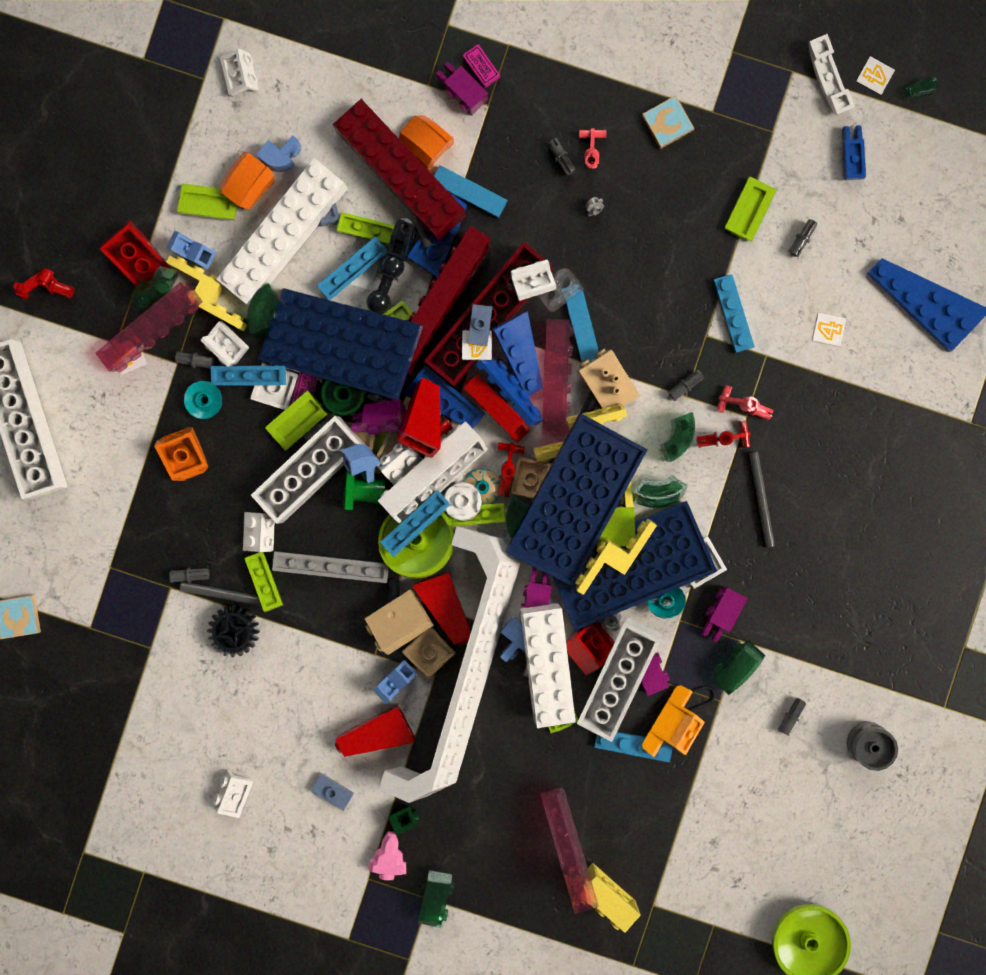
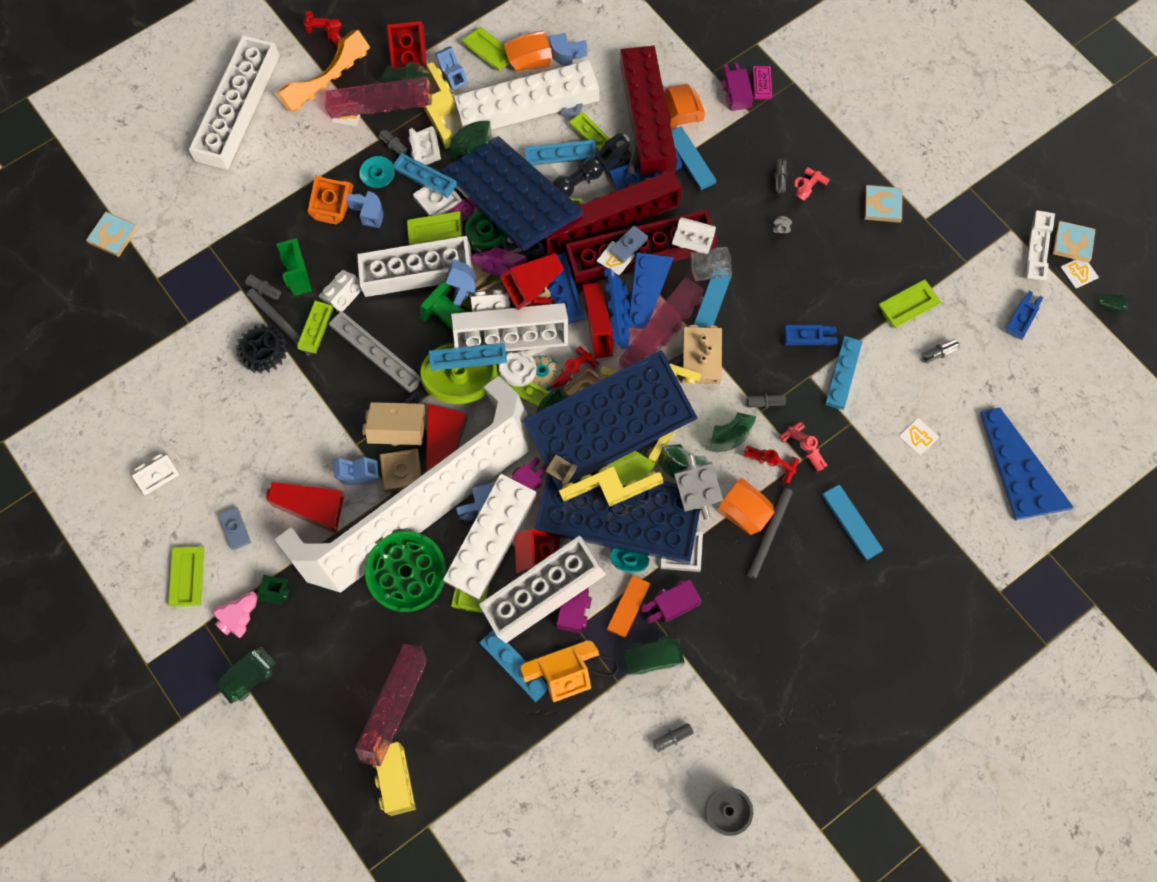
camera: 35 degrees right, 20 degrees down
none -> lime piece [168,546,205,607]
none -> light orange arch [274,30,370,111]
none -> green piece [277,238,312,296]
none -> medium blue brick [346,191,383,228]
none -> green brick [365,531,446,612]
none -> dark tan tile [545,455,577,485]
none -> orange tile [607,575,651,638]
none -> light grey plate [674,453,723,520]
none -> orange slope [717,477,774,535]
none -> blue hinge [784,325,837,345]
none -> dark azure tile [822,484,883,561]
none -> tile [1053,221,1096,263]

